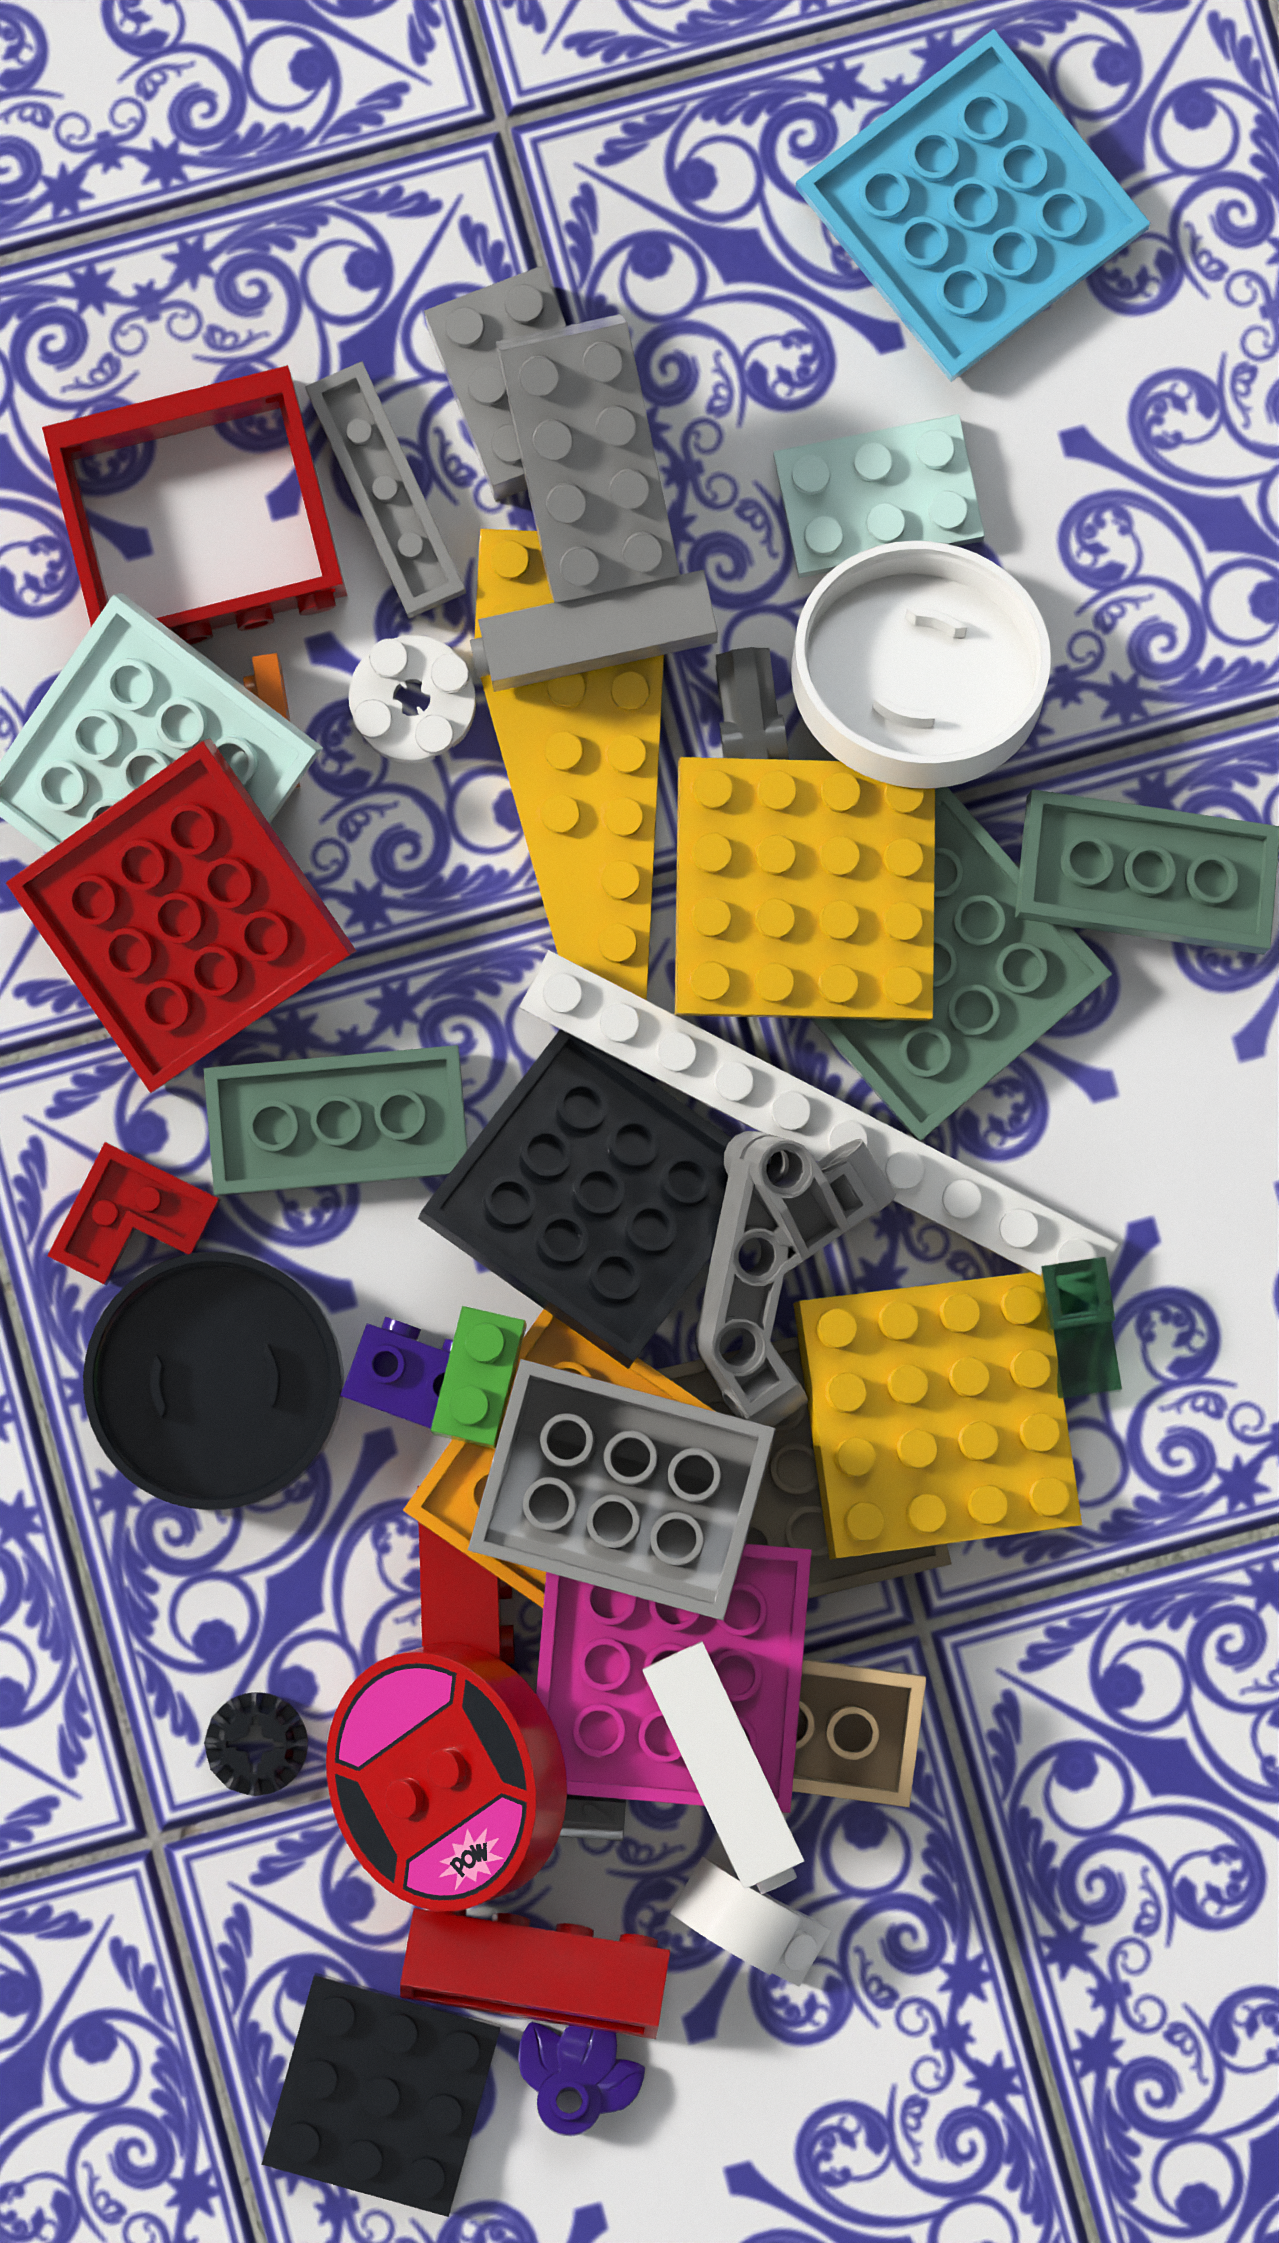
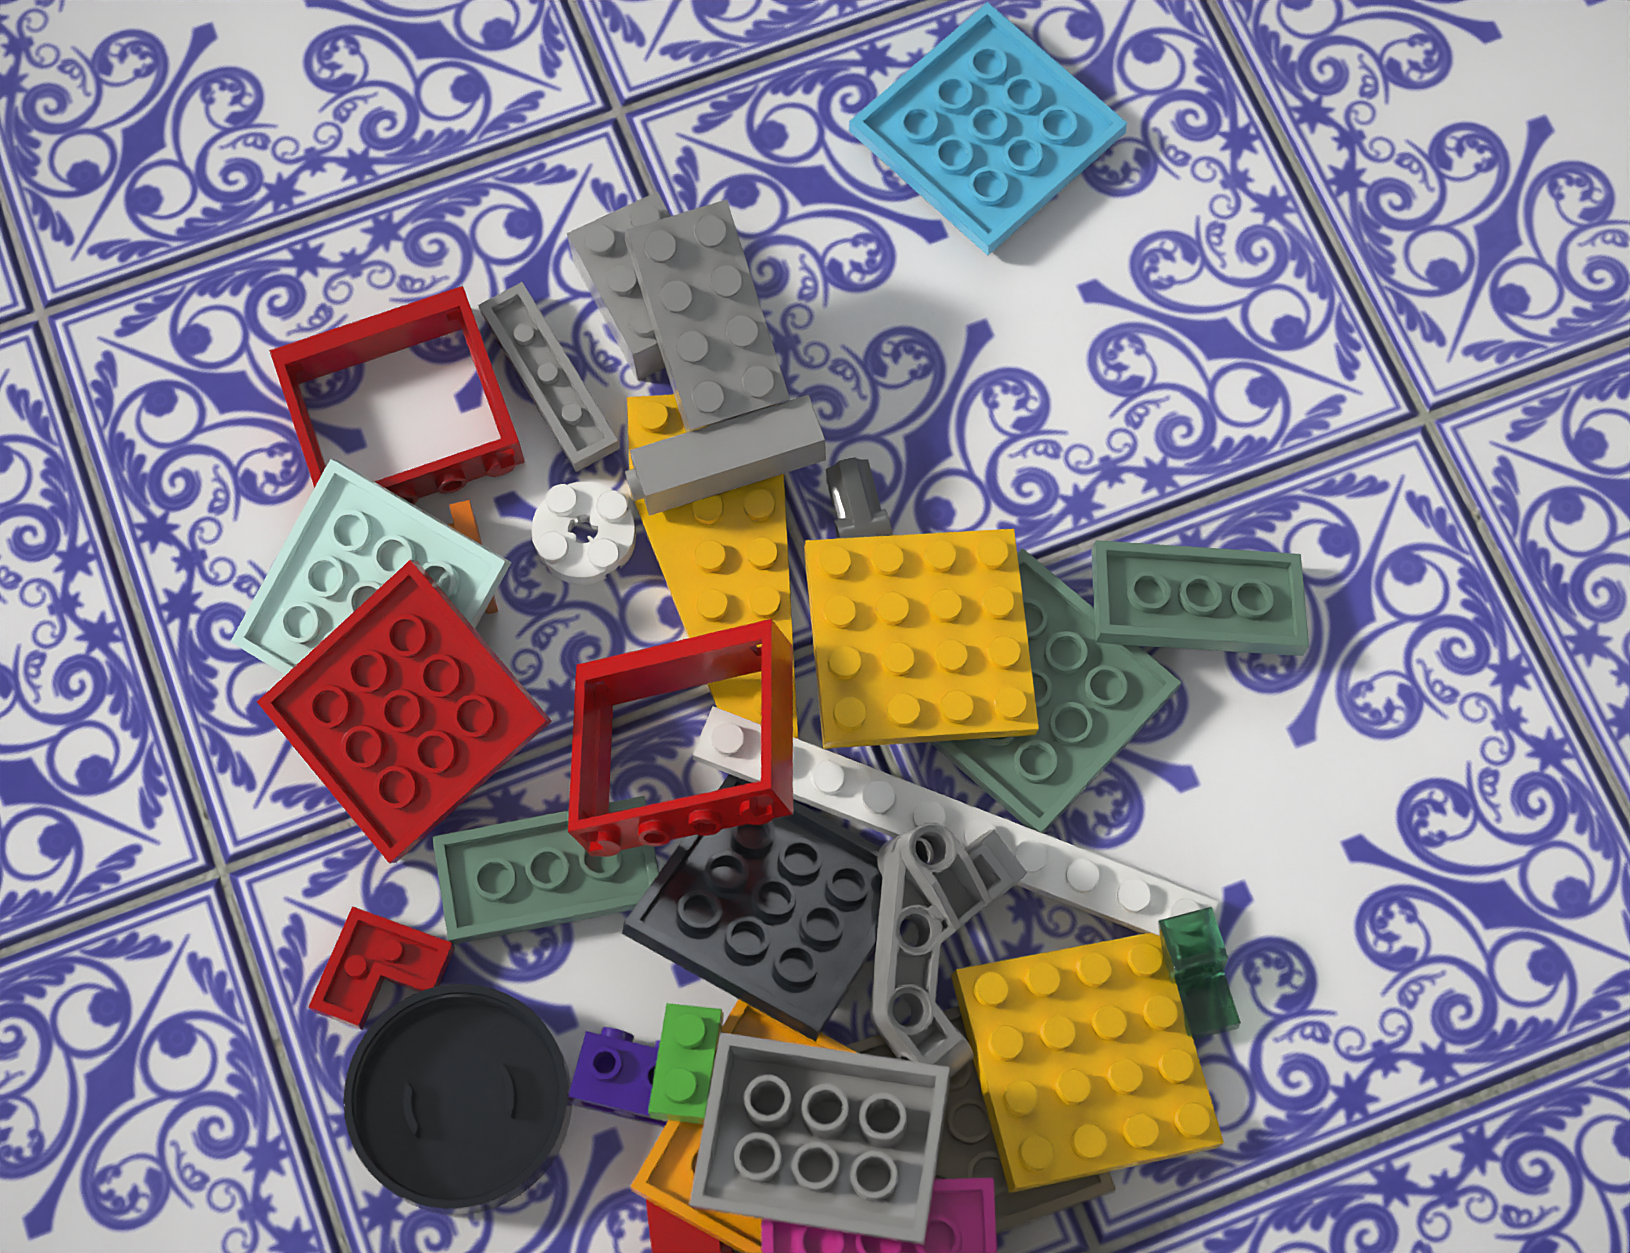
camera: 10 degrees left, 15 degrees down
light aqua plate [773,414,985,578] -> none
white brick [791,541,1051,788] -> none
none -> red window [568,619,793,857]

